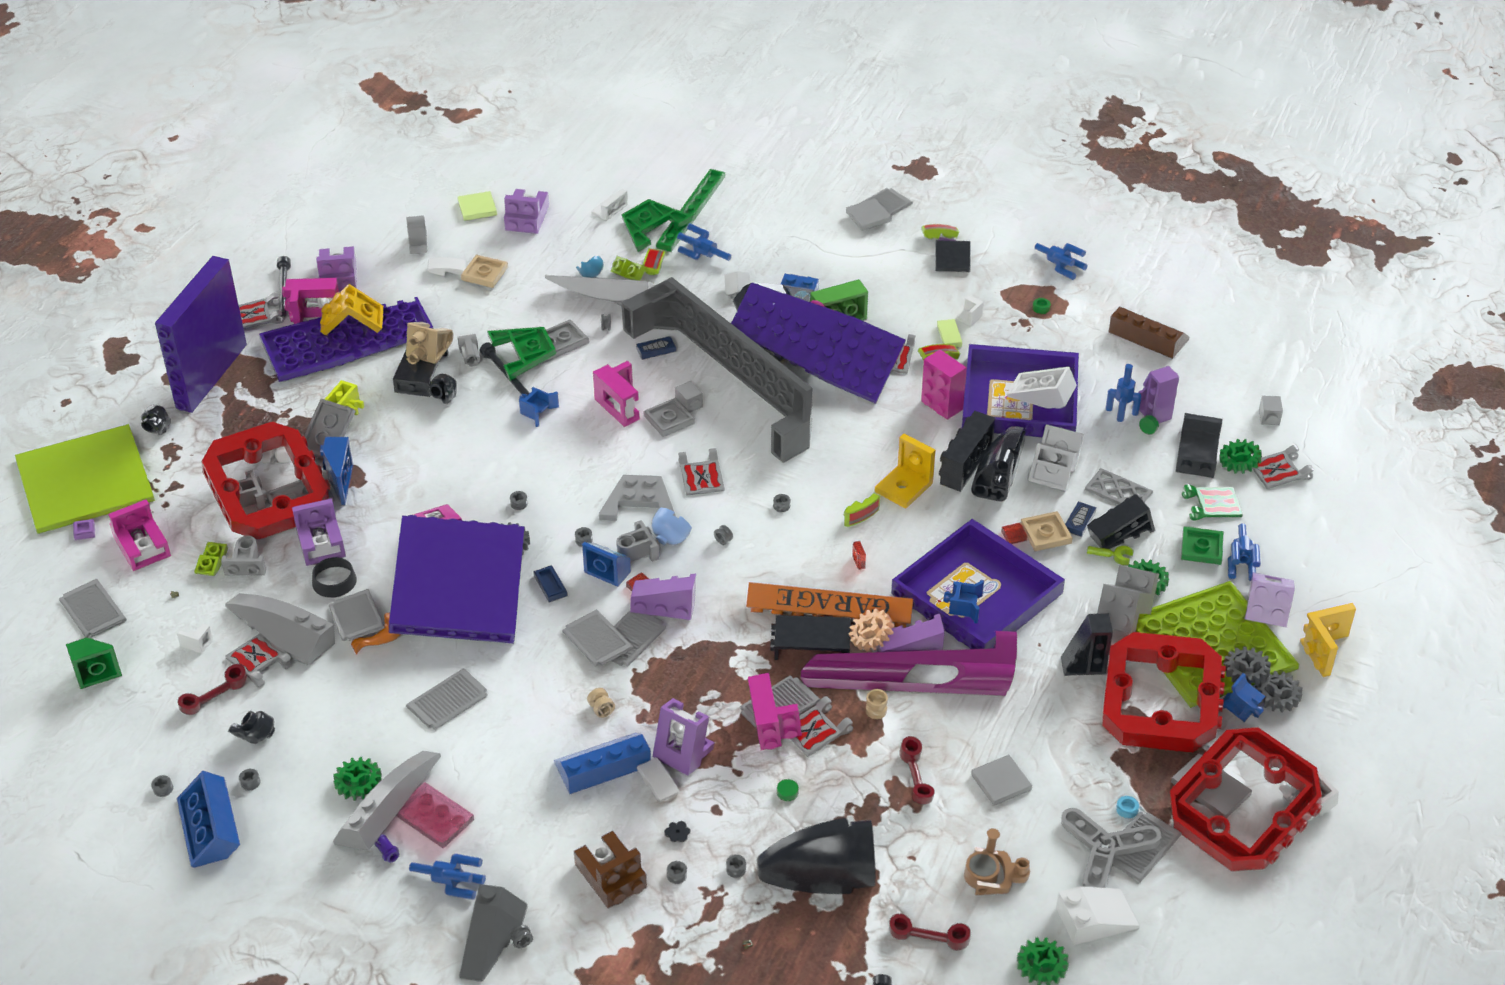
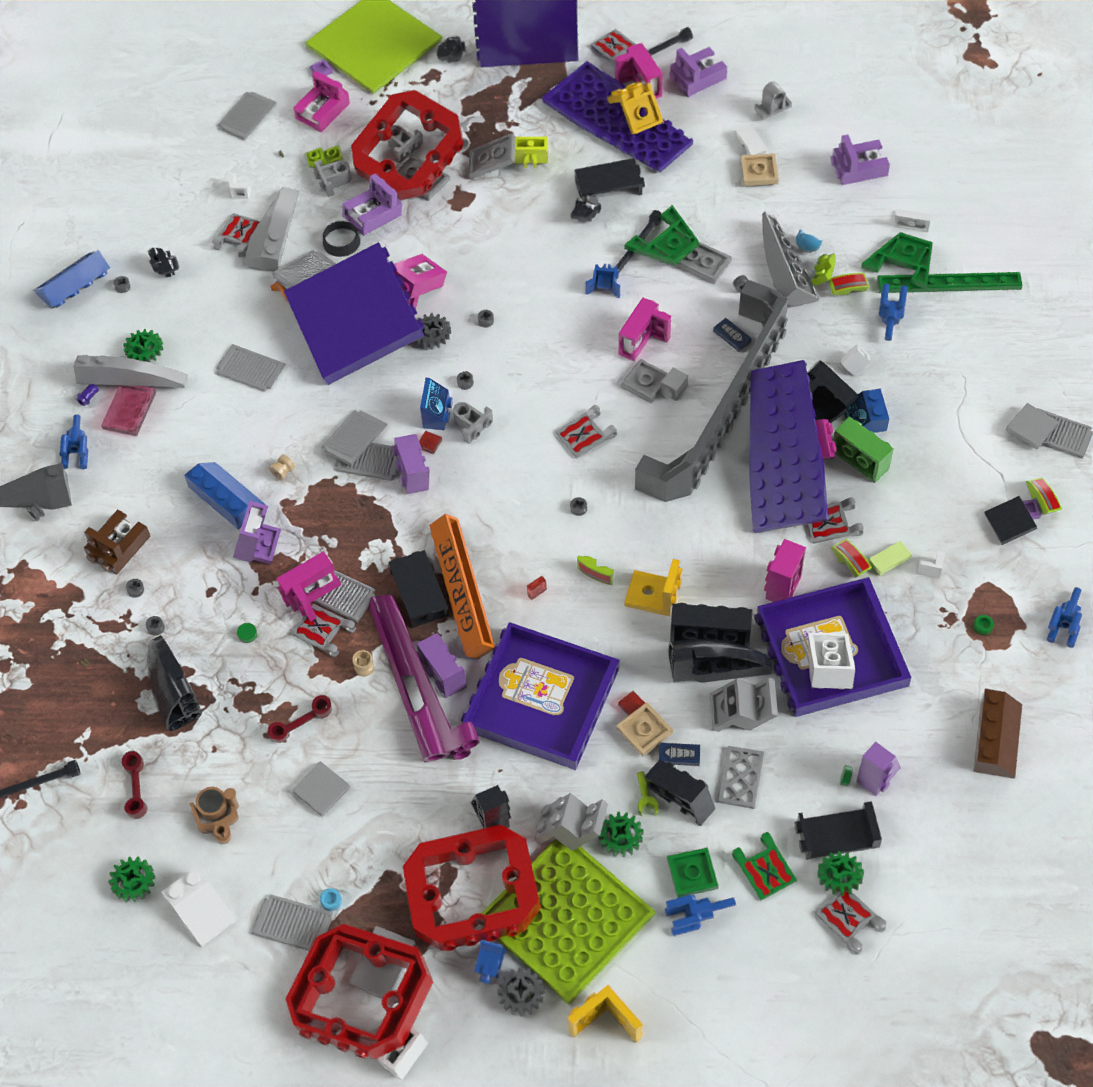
camera: 70 degrees right, 15 degrees up
green slope [66,637,122,689] -> none
dark grey bush [151,775,173,797] -> none
dark red piece [177,664,247,715] -> none
blue slope [320,437,353,505] -> none
tan piece [406,322,454,364] -> none
yellowish green tile [457,191,497,221] -> none
light grey piece [457,334,480,367] -> none
dark blue tile [533,565,568,602] -> none
light grey wing [599,475,676,521] -> none
white slope [637,758,679,803] -> none
light blue cylinder [651,507,692,545] -> none
black plant [664,821,691,842] -> none
dark grey bush [714,525,733,545] -> none
light nougat gear [849,609,894,652] -> none
blue piece [943,580,984,624] -> none
light grey piece [1061,808,1161,888] -> none
blue plant [1105,364,1142,422] -> none
dark grey gear [1224,647,1271,686] -> none
medium lavender brick [1245,572,1295,628] -> none
light grey brick [1259,395,1283,425] -> none

